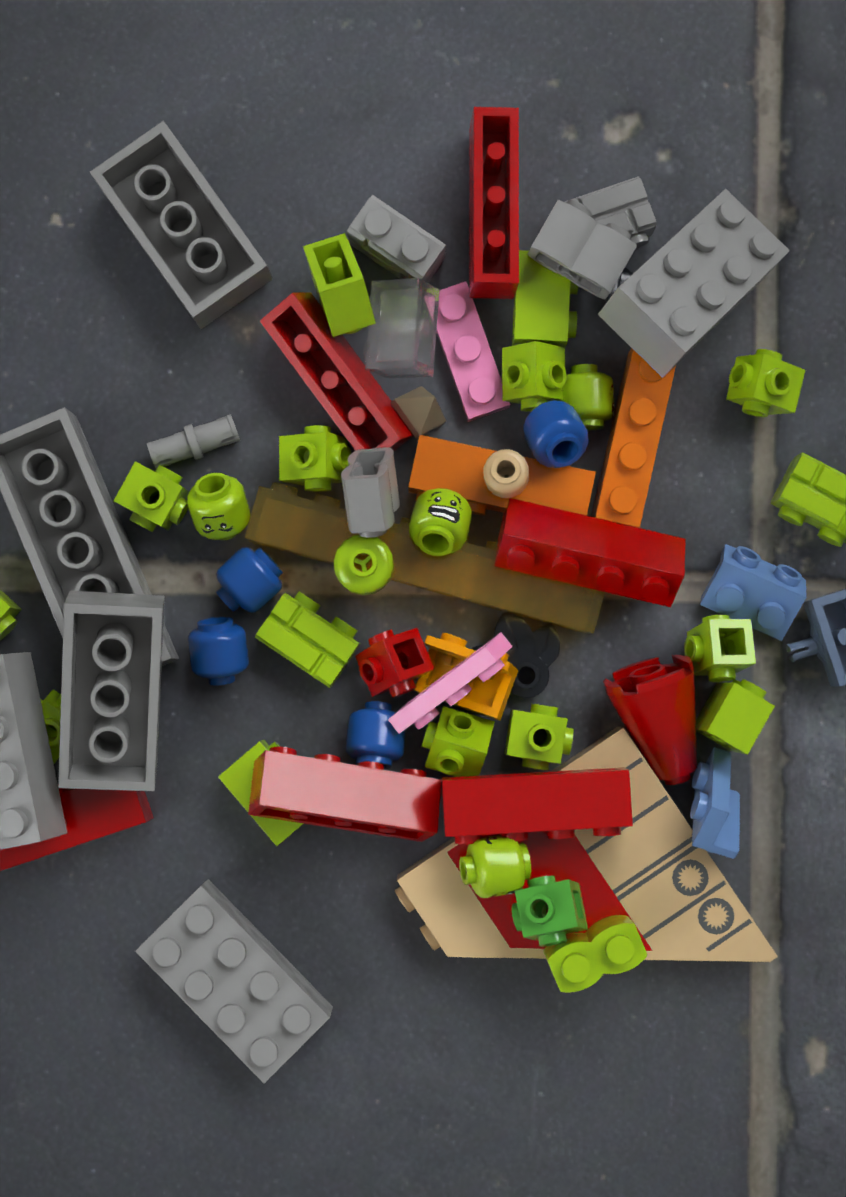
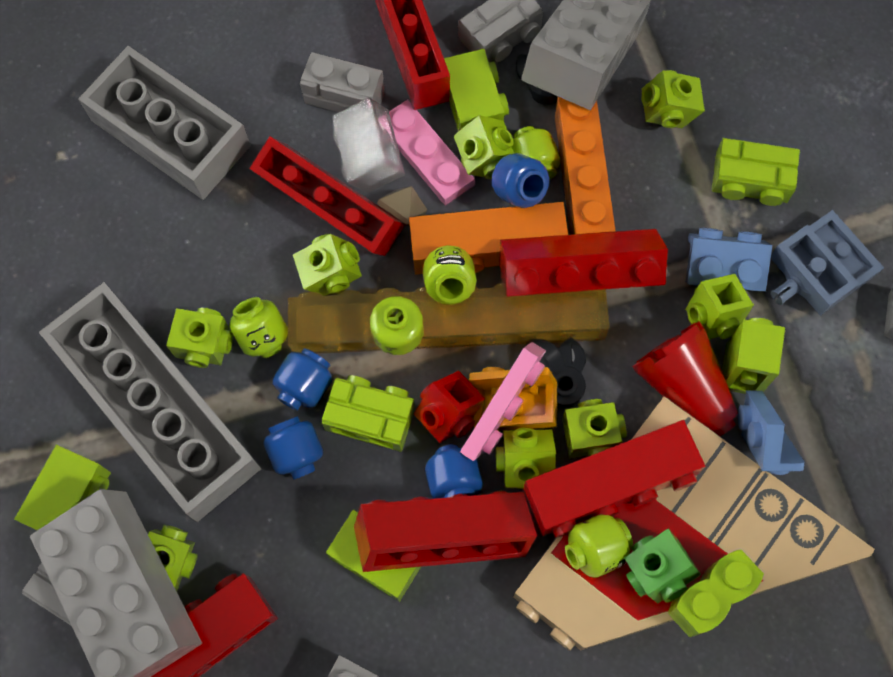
camera: 15 degrees left, 15 degrees down
light grey brick [58,591,165,791] -> none
light grey pin [146,414,240,469] -> none
lime brick [303,233,376,337] -> none
light grey brick [341,447,400,538] -> none
tan piece [483,449,529,498] -> none
light grey brick [527,200,637,300] -> none

